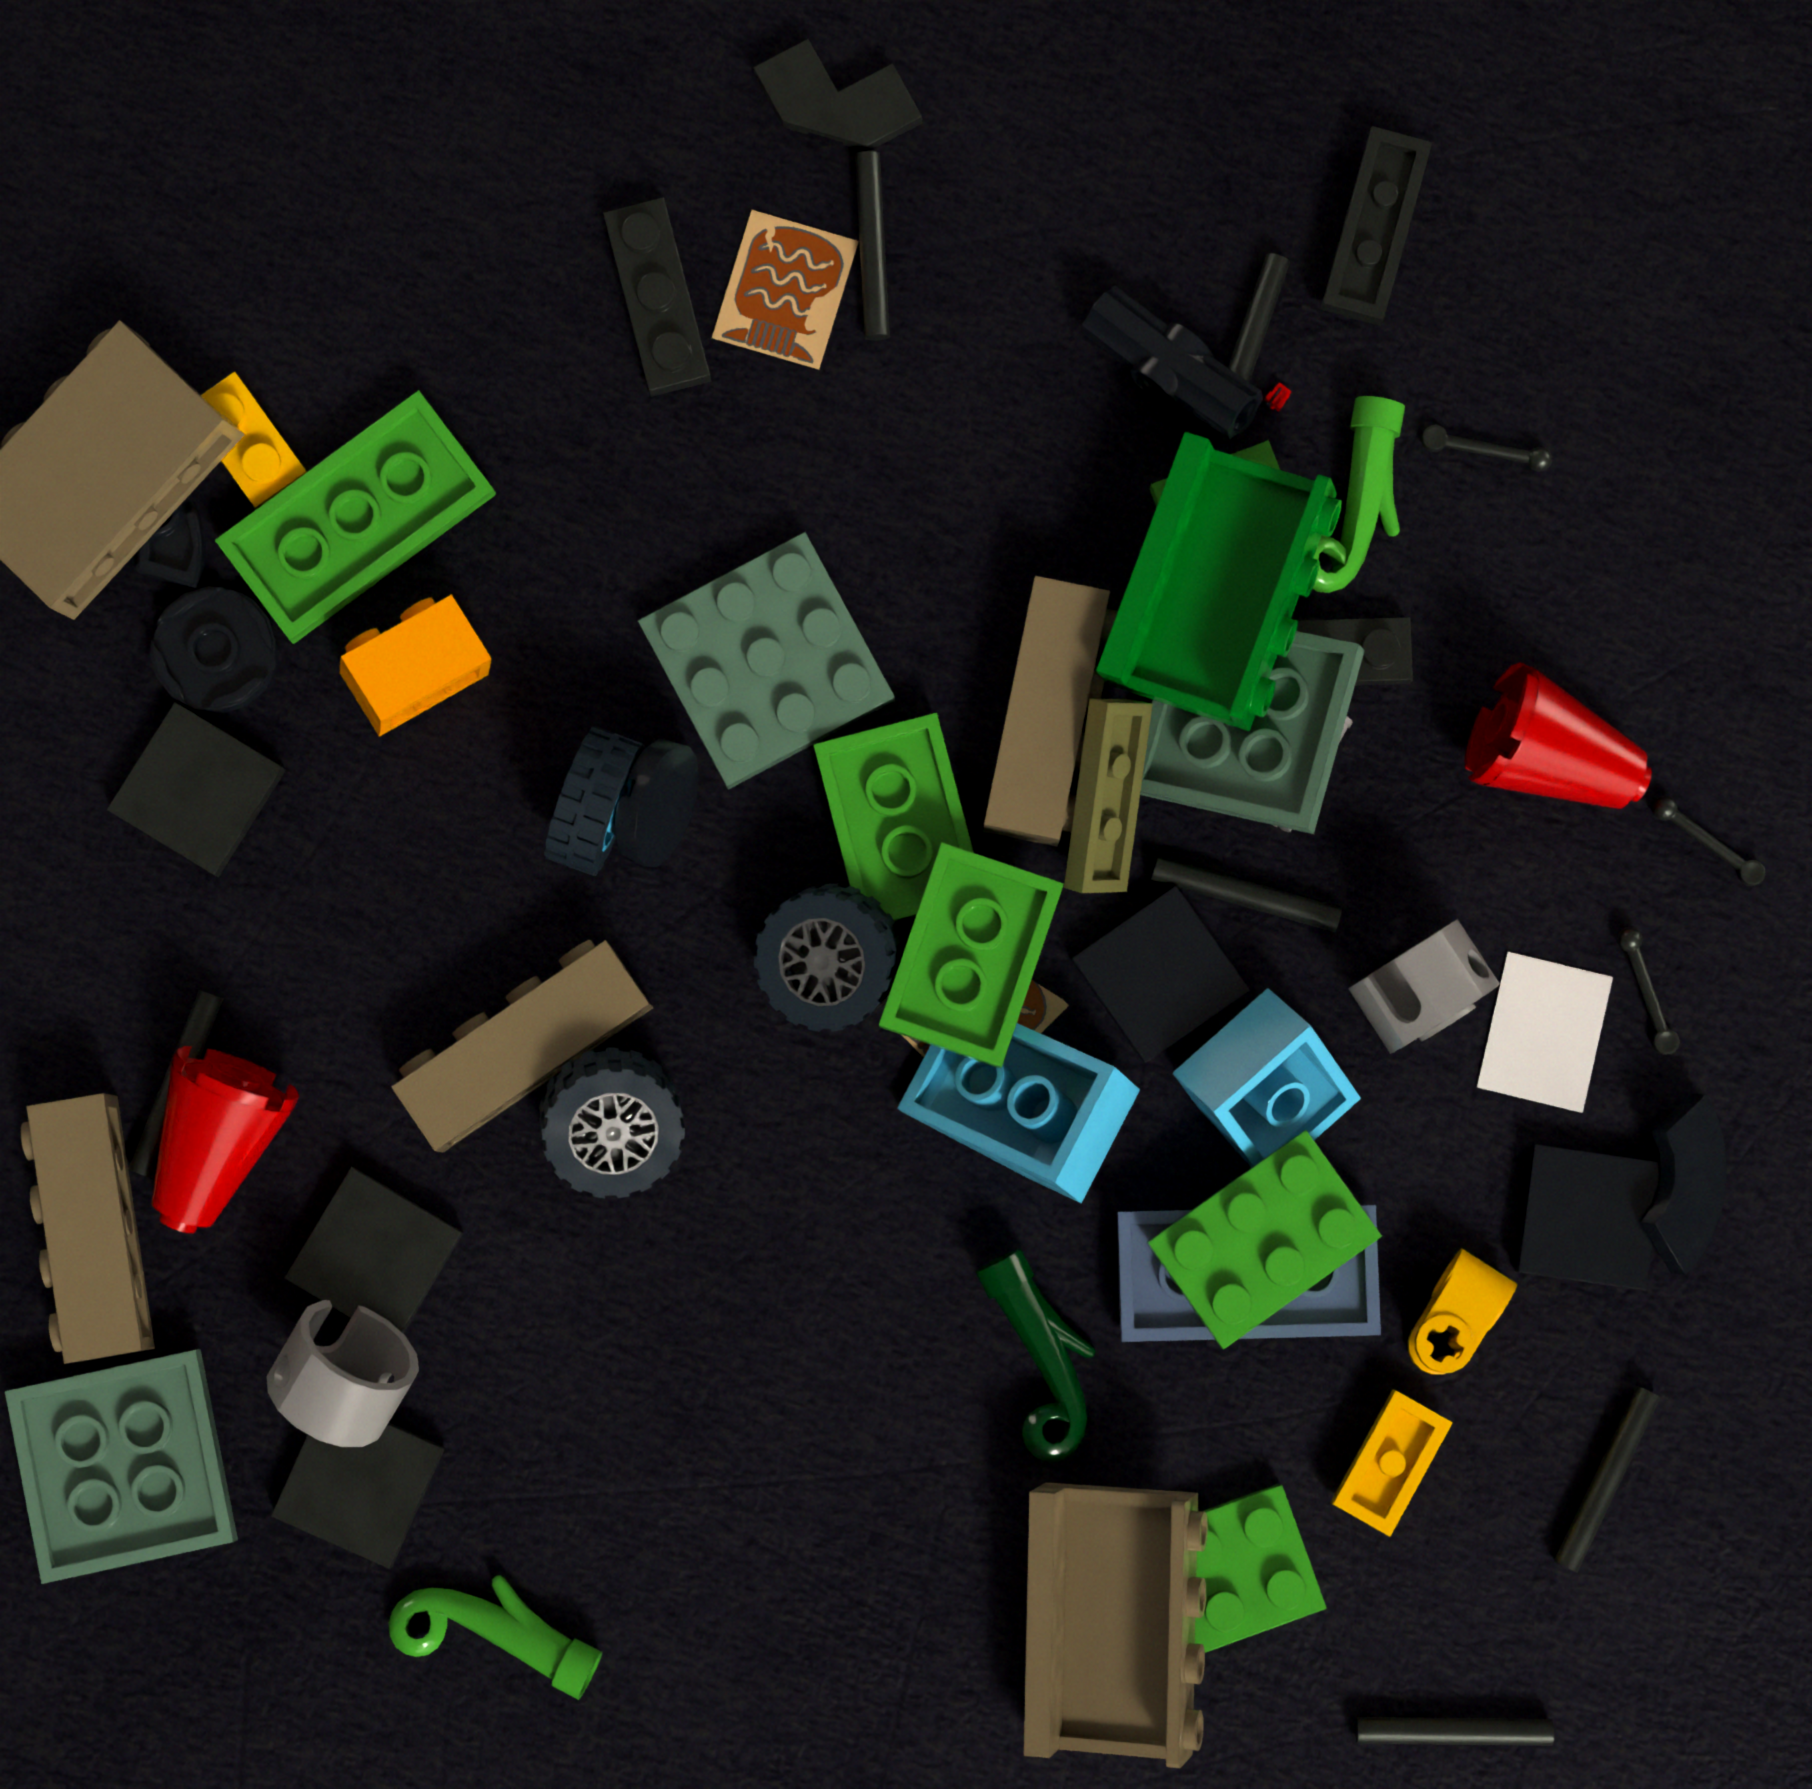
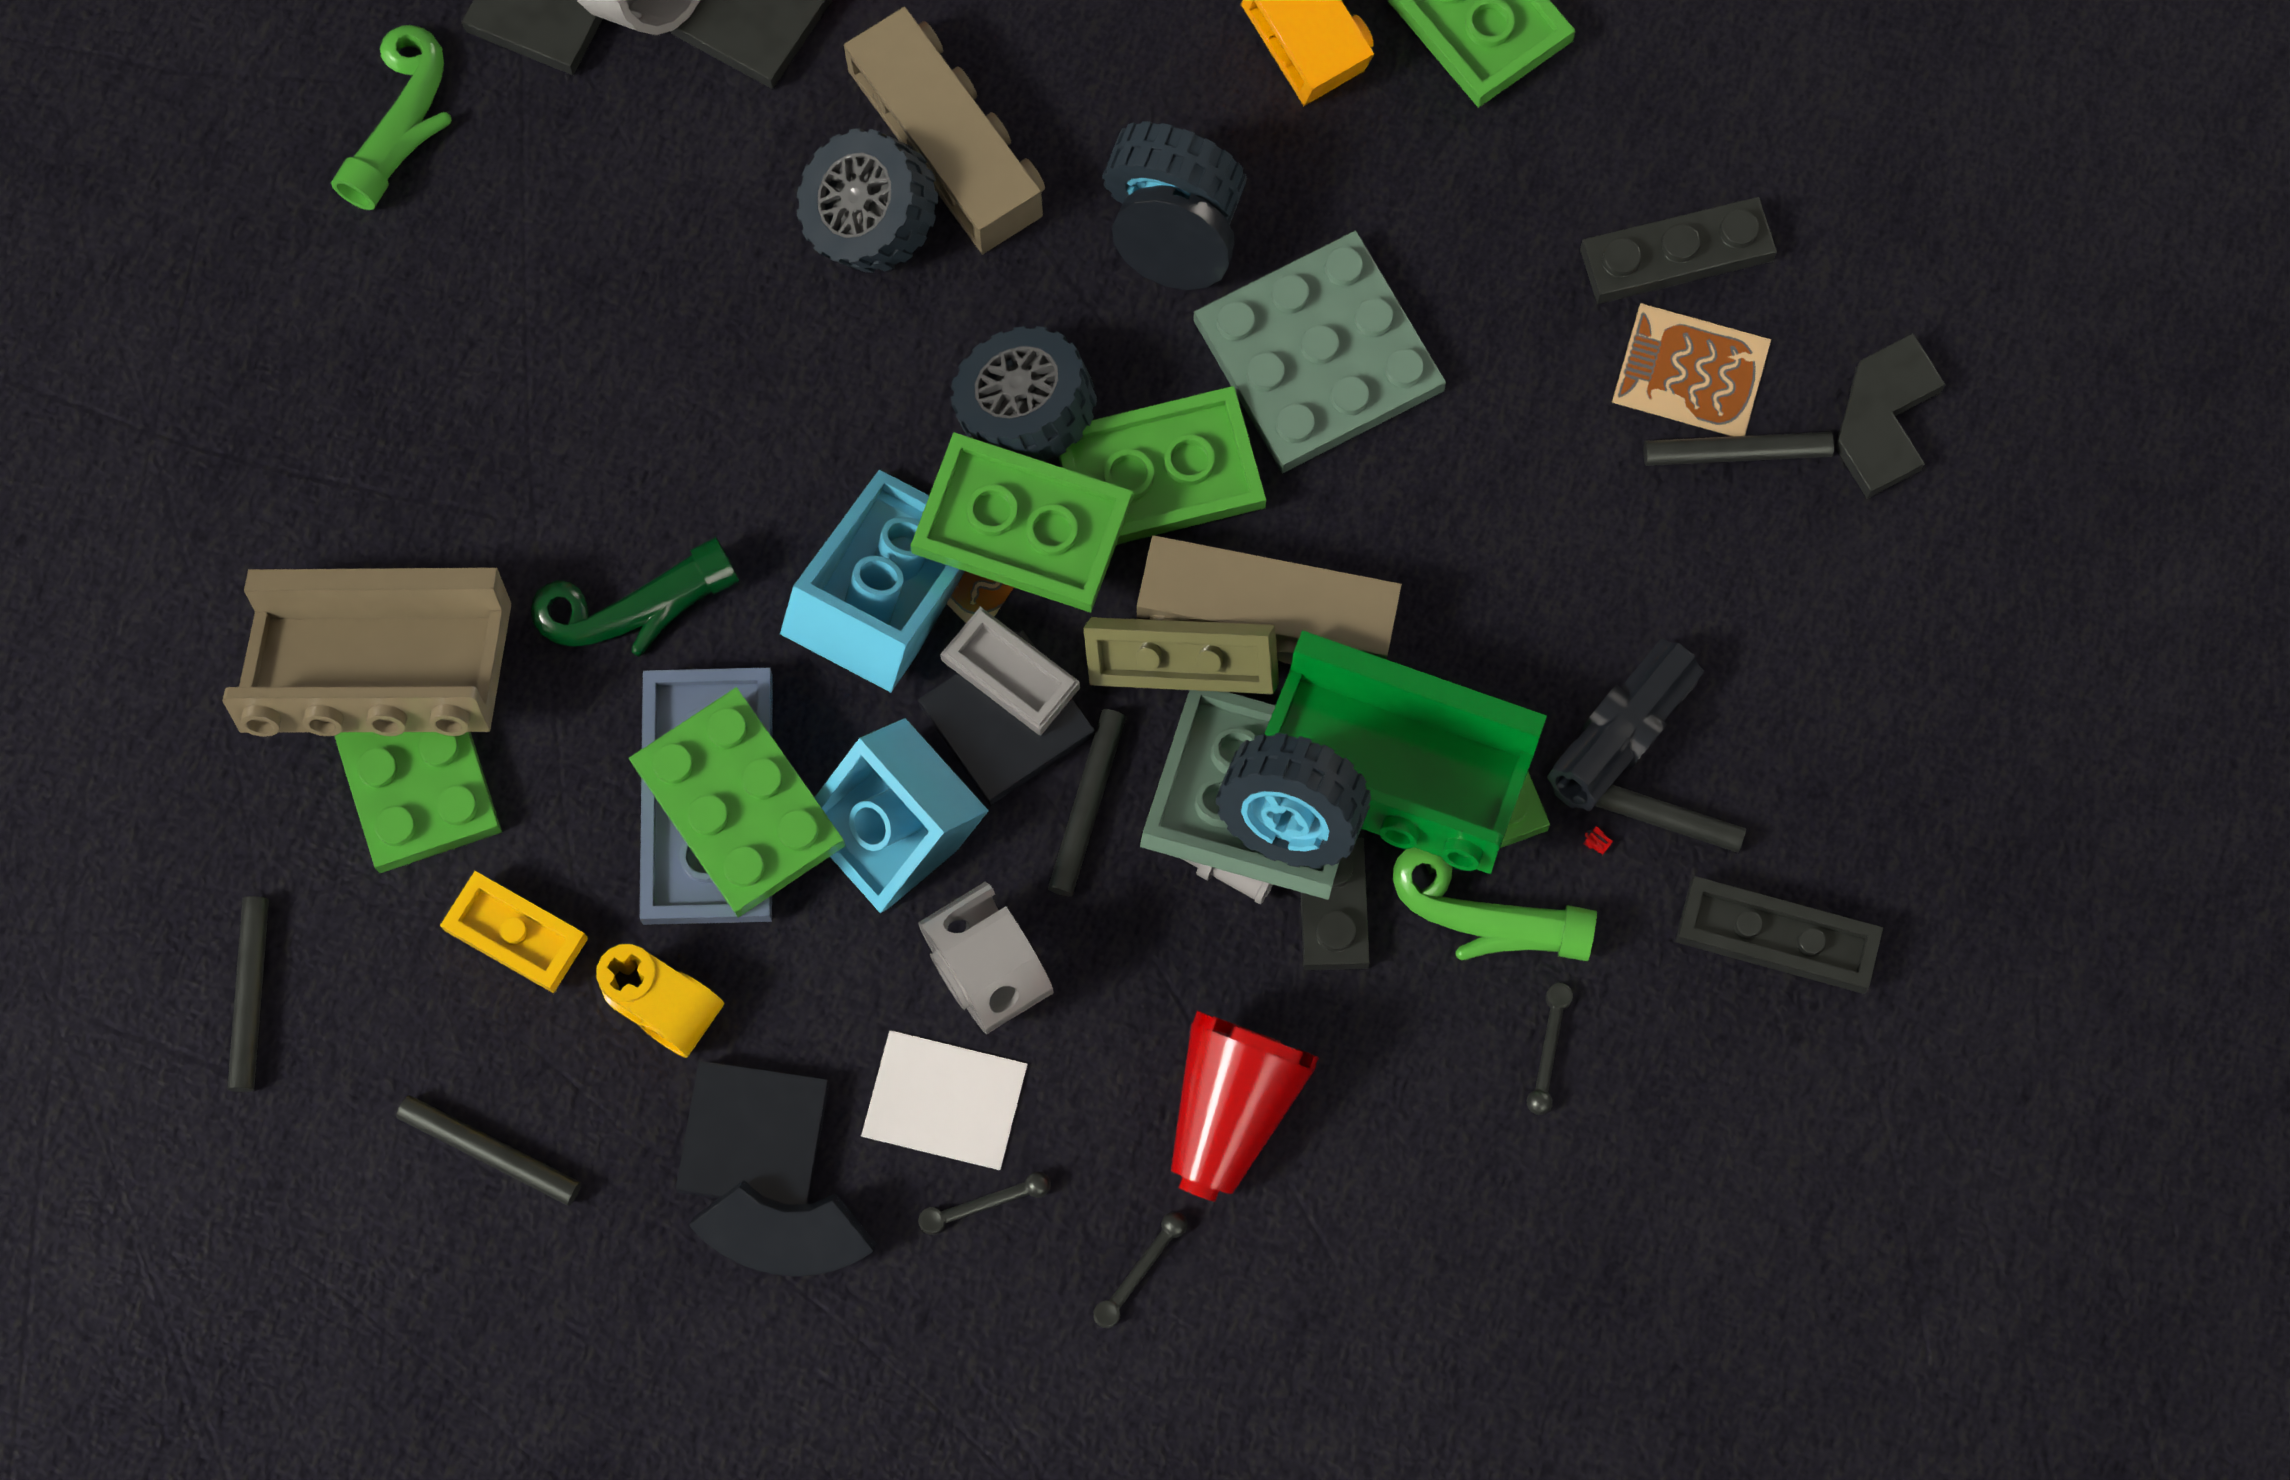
camera: 90 degrees right, 10 degrees down
none -> light grey tile [940,607,1080,736]
none -> black wheel [1216,733,1371,868]

